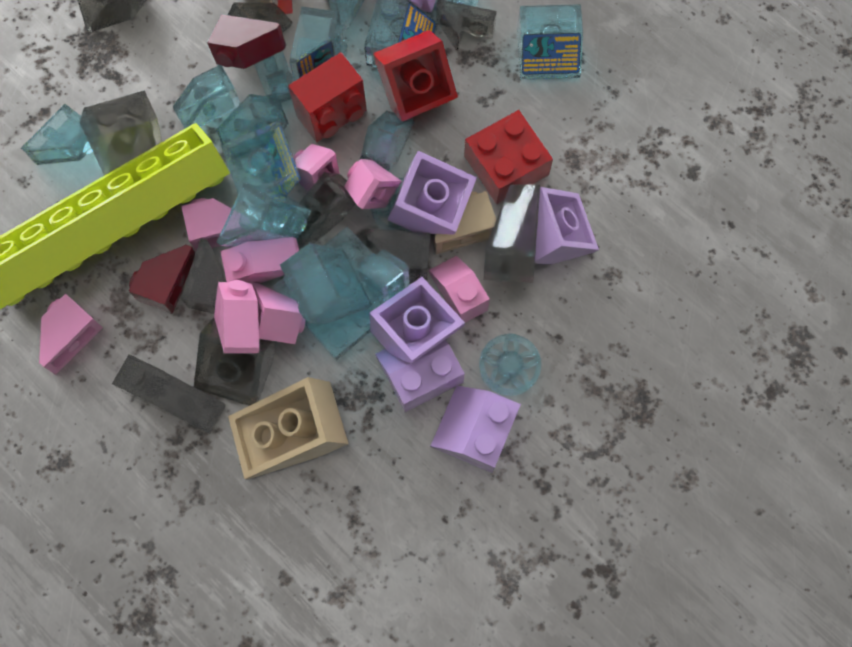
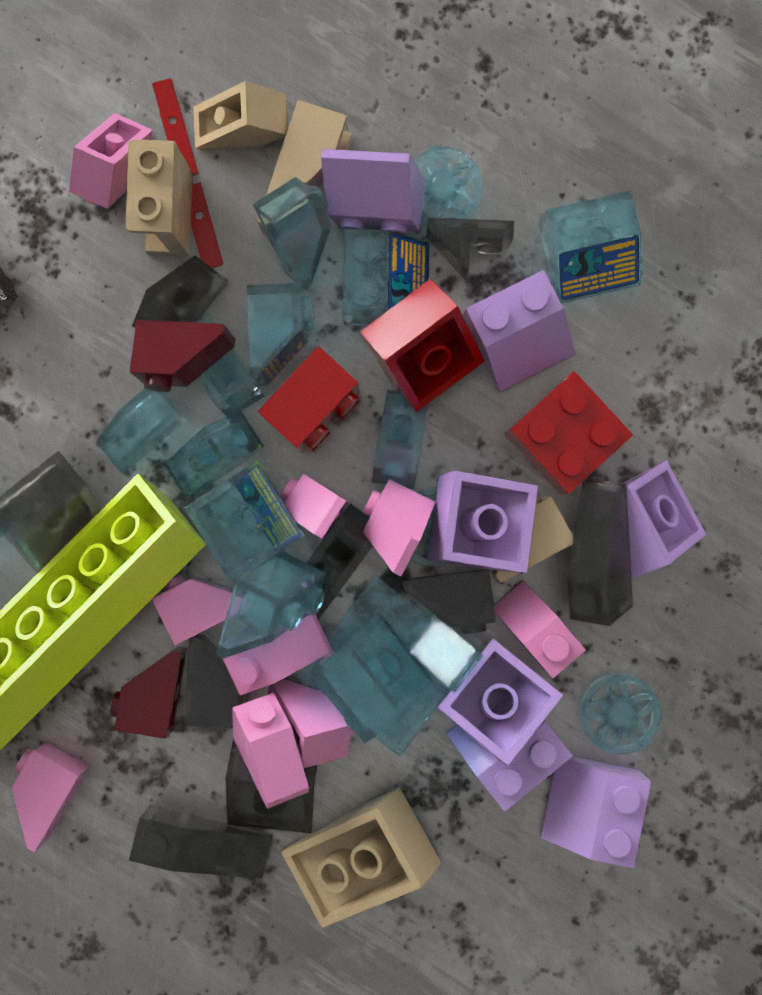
camera: 15 degrees left, 15 degrees up
none -> lavender slope [463,270,575,392]

